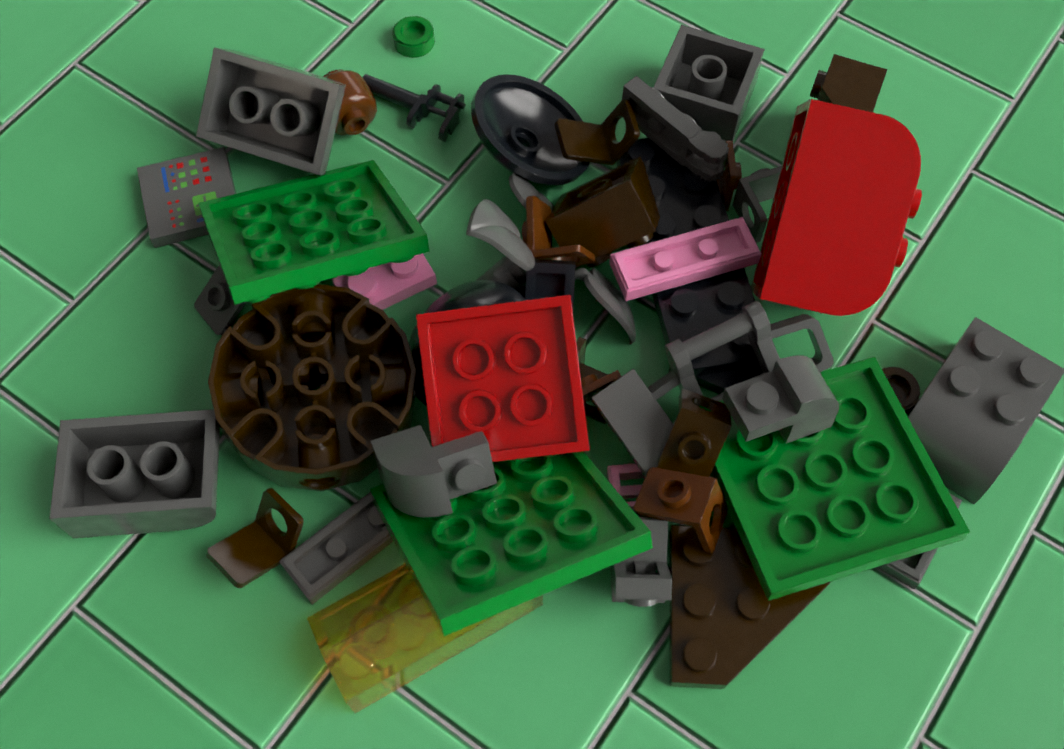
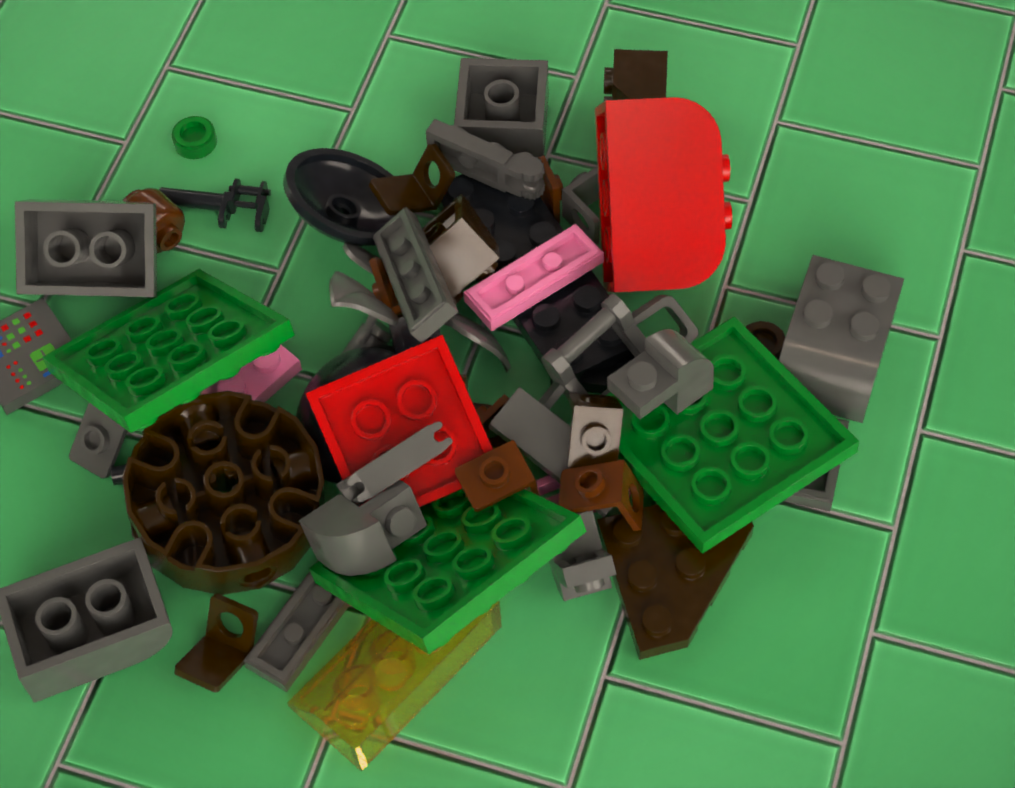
camera: 15 degrees left, 5 degrees down
none -> dark grey piece [336,421,453,506]
none -> dark grey tile [373,207,458,343]
none -> reddish brown bracket [455,439,540,512]

